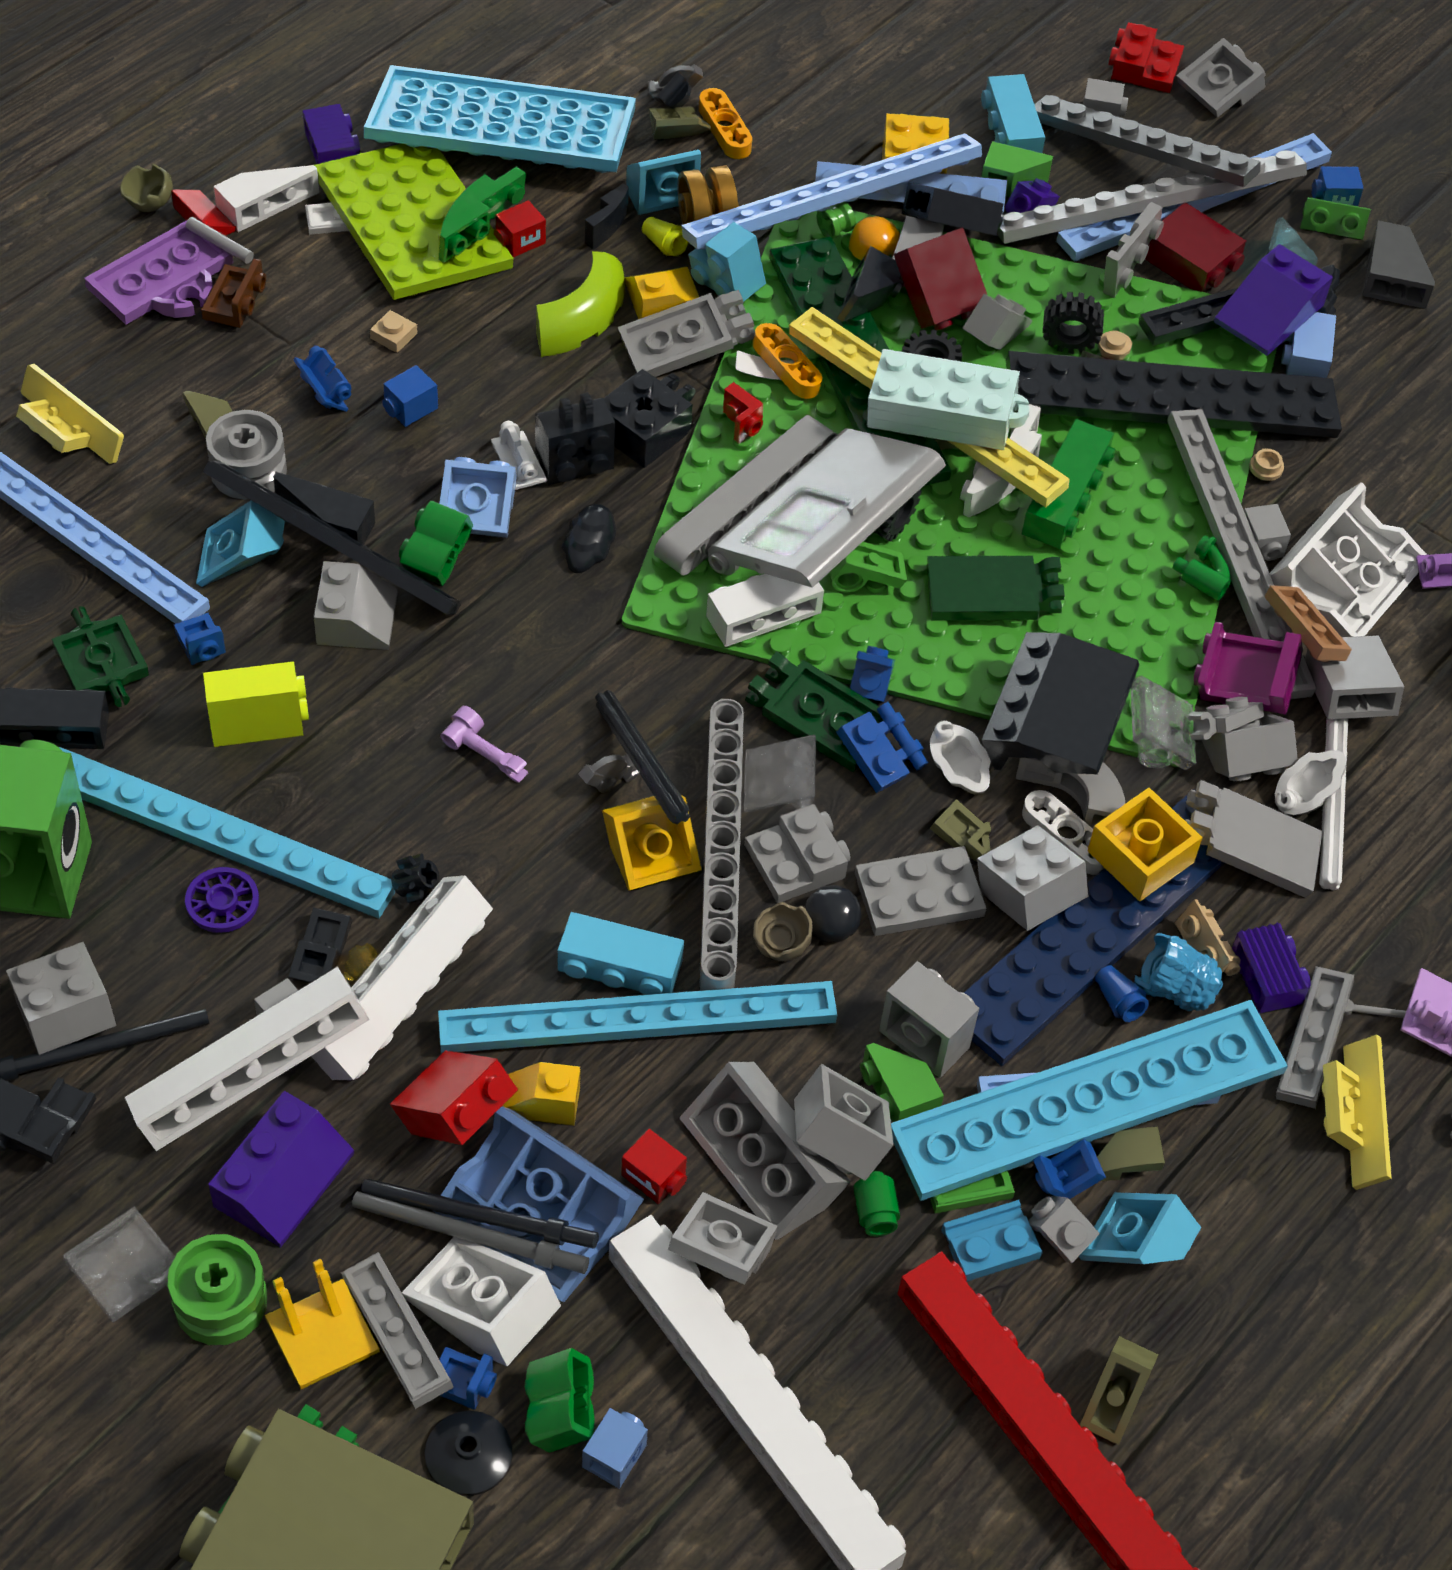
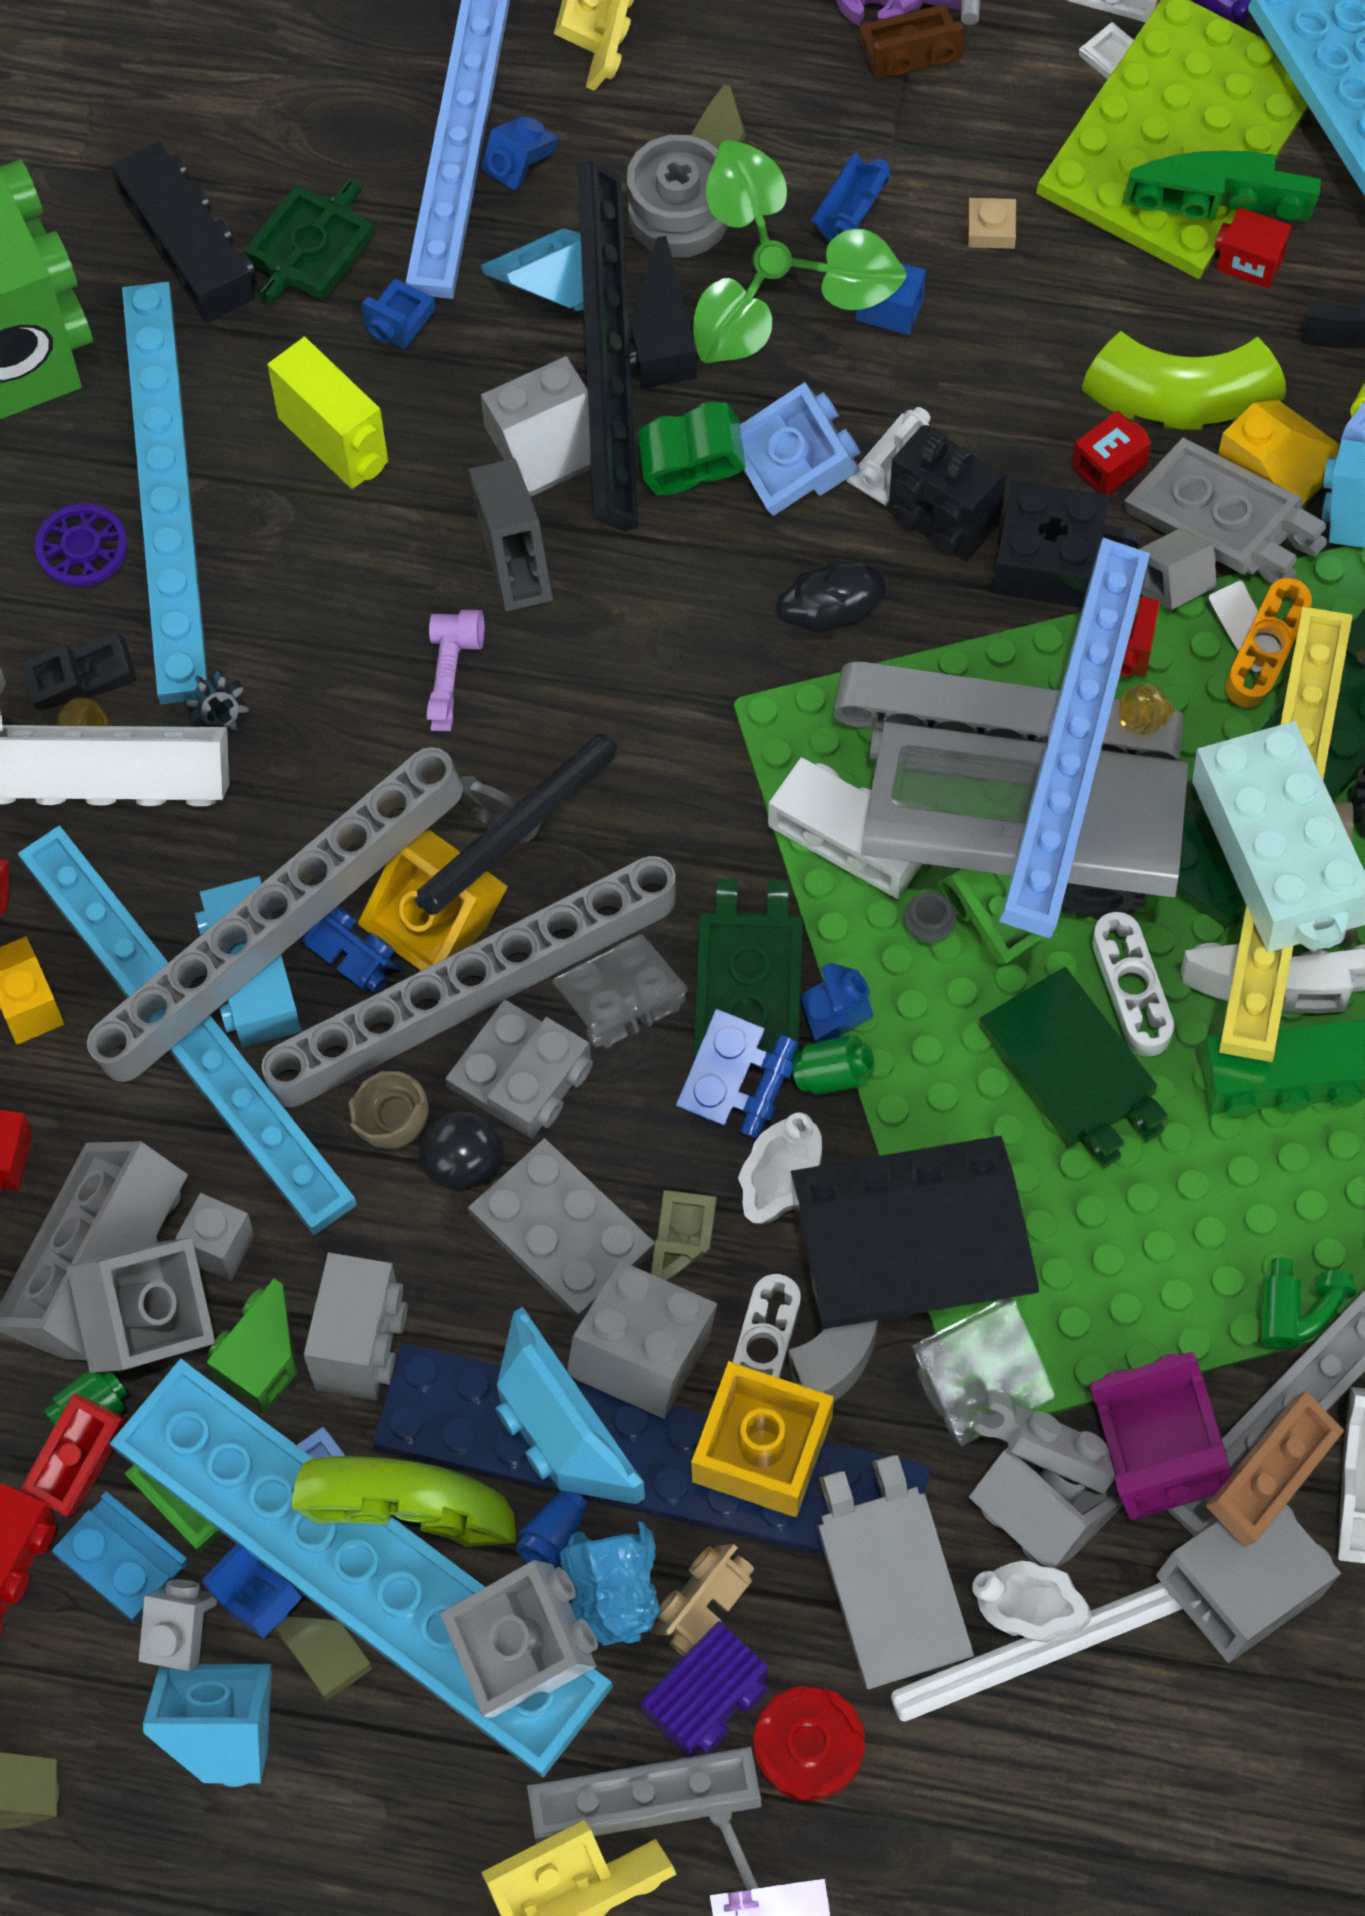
camera: 65 degrees right, 10 degrees up
none -> red slope [20,1392,128,1517]
none -> light grey beam [87,747,463,1082]
none -> light grey brick [175,1193,255,1281]
none -> lime brick [291,1456,516,1547]
none -> blue hinge [302,905,405,994]
none -> light grey plate [440,1560,598,1718]
none -> dark grey slope [468,458,553,612]
none -> blue bracket [481,116,559,190]
none -> medium azure wedge [495,1307,645,1504]
none -> bright green plant [693,140,907,363]
none -> red tile [753,1686,865,1801]
none -> green brick [792,1035,874,1095]
none -> dark grey plate [904,892,956,942]
none -> light blue plate [999,538,1150,939]
none -> red brick [1071,410,1151,495]
none -> white beam [1092,912,1174,1056]
none -> clear yellow plate [1119,684,1175,735]
none -> light grey brick [1139,528,1217,610]

